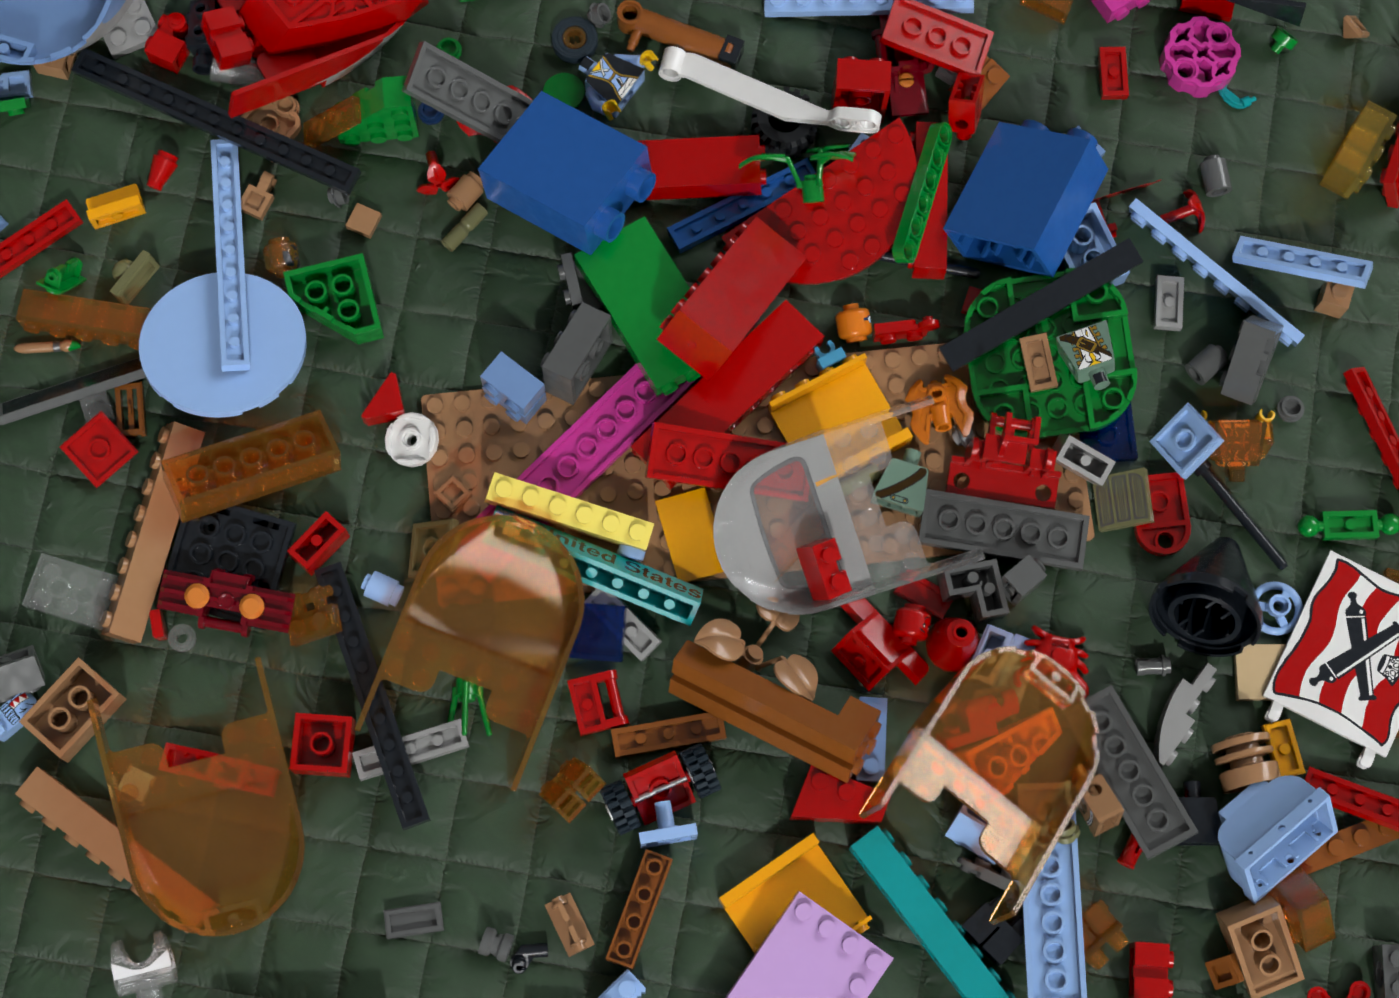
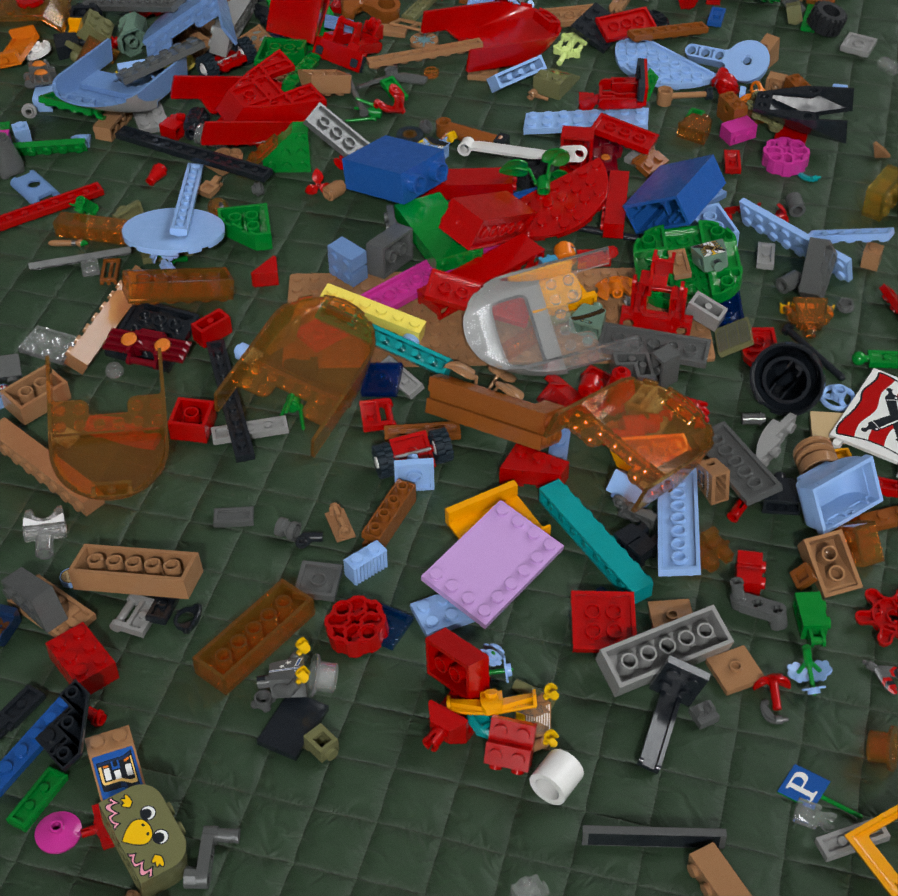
camera: 10 degrees right, 30 degrees down
red plate [60,411,139,488] -> none
light orange panel [86,184,146,230] -> none
red tile [149,609,169,641] -> none
red brick [201,5,255,71] -> none
clear orange plate [289,585,343,647] -> none
medium nougat tile [345,203,382,239] -> none
white plate [385,412,439,468] -> none
dark blue plate [418,102,444,125] -> none
olive piece [441,203,488,252] -> none
clear orange hips [539,757,606,823] -> none
light orange window [655,487,725,582] -> none
red brick [796,538,852,601] -> none
green beam [892,122,952,263] -> none
black tile [939,238,1143,372] -> none
red torso [948,72,985,140] -> none
olive plate [1051,819,1080,844] -> none
light blue plate [1149,402,1225,480] -> none
green tile [1271,26,1298,54] -> none

